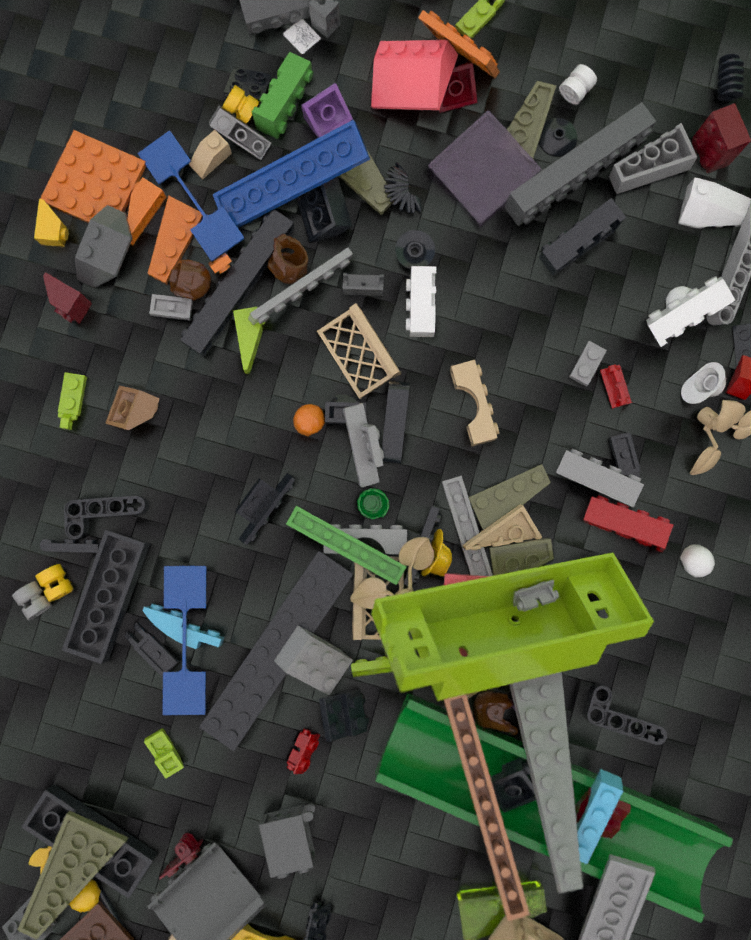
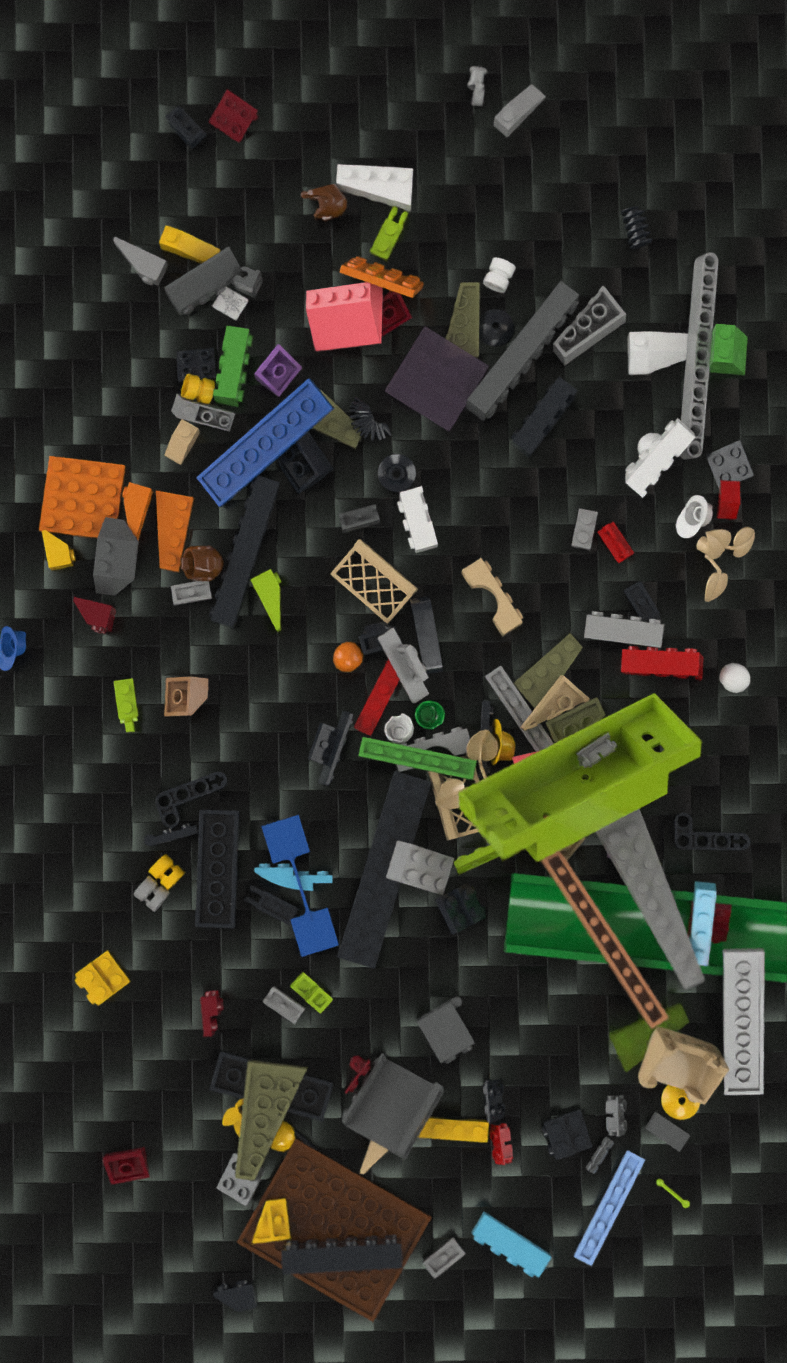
camera: 15 degrees left, 0 degrees up
blue hinge [138,130,245,262] -> none
orange plate [208,253,232,274] -> none
light grey plate [248,248,353,325] -> none
reddish brown helmet [267,233,309,285] -> none
red hinge [287,728,320,774] -> none
reddish brown helmet [473,691,518,735] -> none
black plate [490,757,536,813] -> none
dark red brick [692,103,751,174] -> none
none -> dark red plate [200,990,224,1037]
none -> light grey hinge [263,986,305,1024]
none -> red plate [354,659,400,737]
none -> white hair [384,713,414,744]

